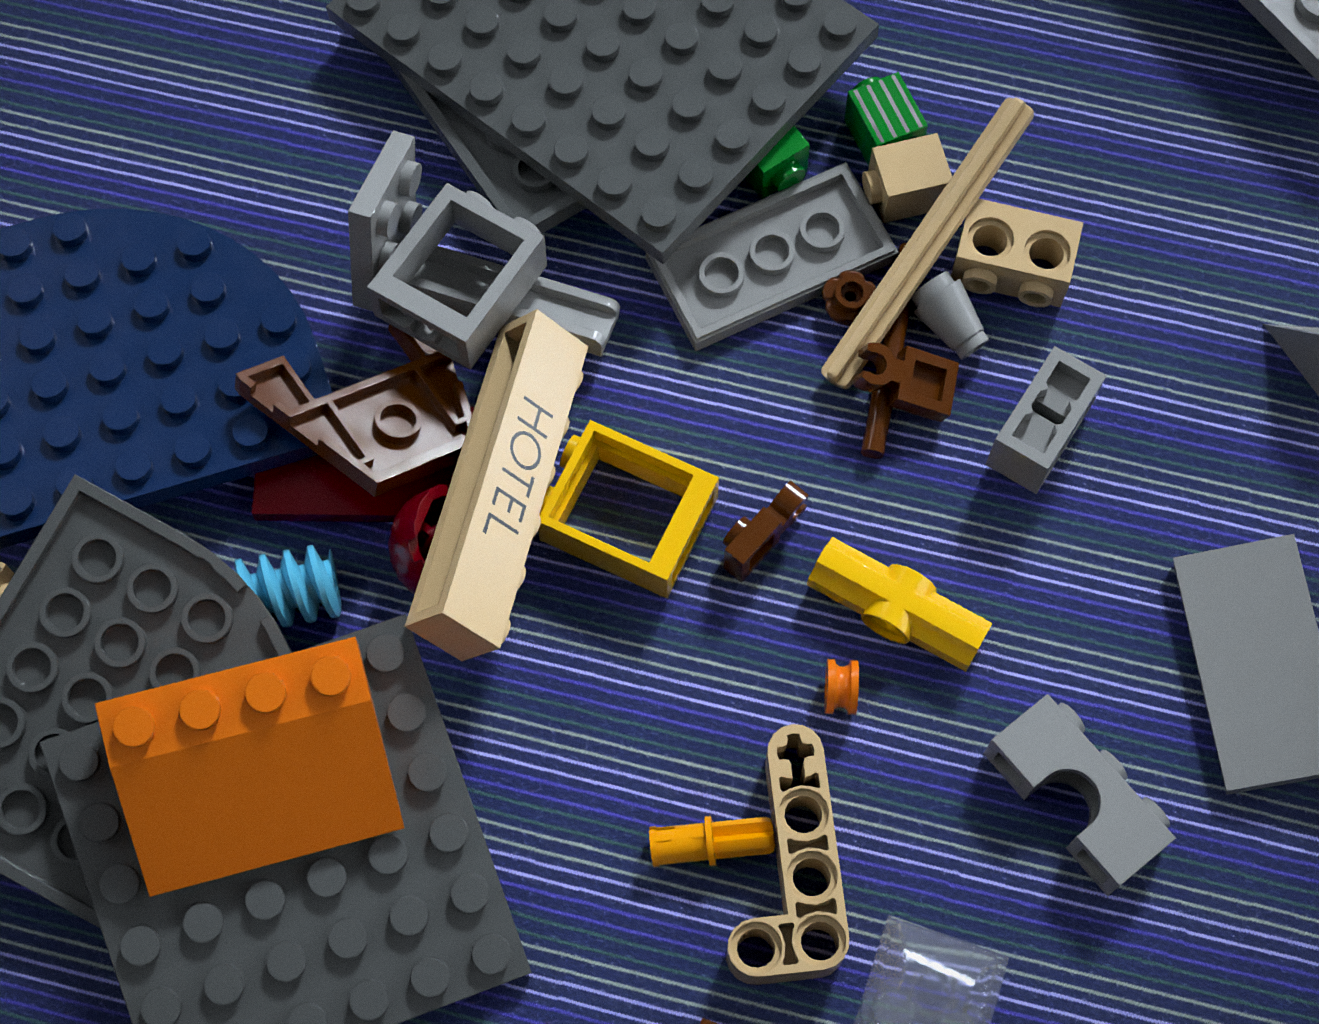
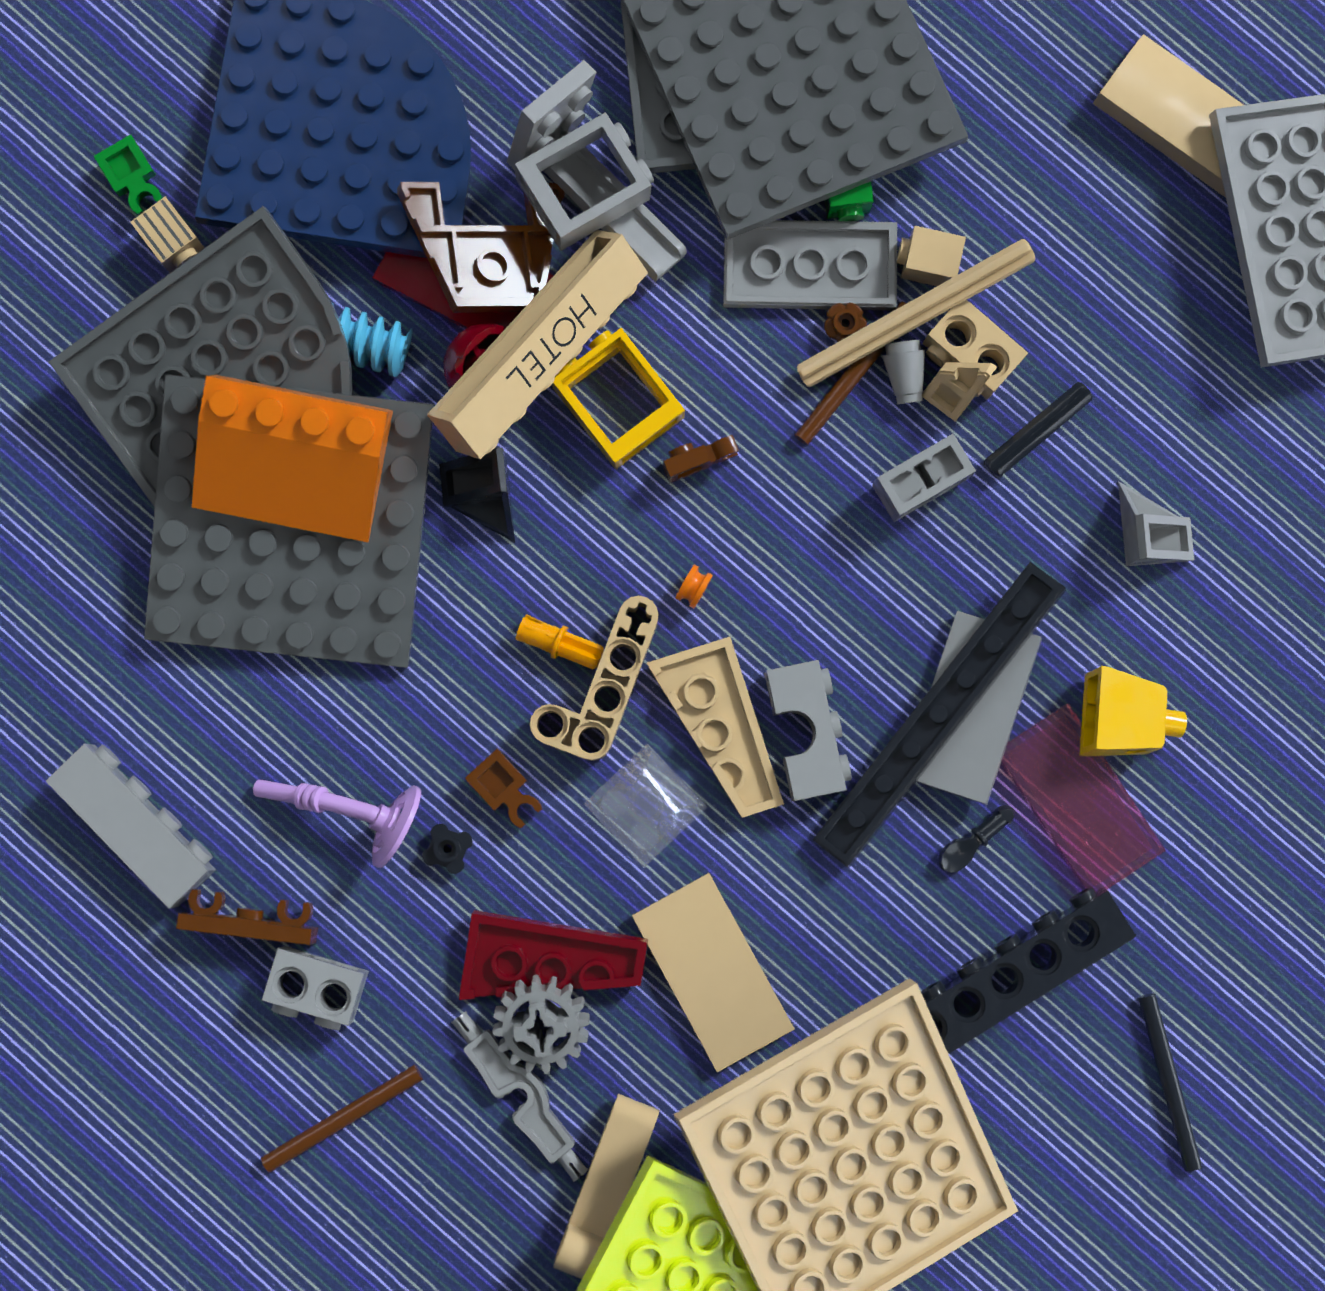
camera: 20 degrees right, 15 degrees up
yellow piece [807,537,992,672] -> none
green brick [844,72,928,167] -> none
reddish brown plate [853,342,959,422] -> none
none -> black slope [439,447,515,543]
none -> tan wing [646,637,784,818]
none -> black tile [813,562,1066,868]
none -> tan tile [922,362,997,422]
none -> black axle [984,382,1093,478]

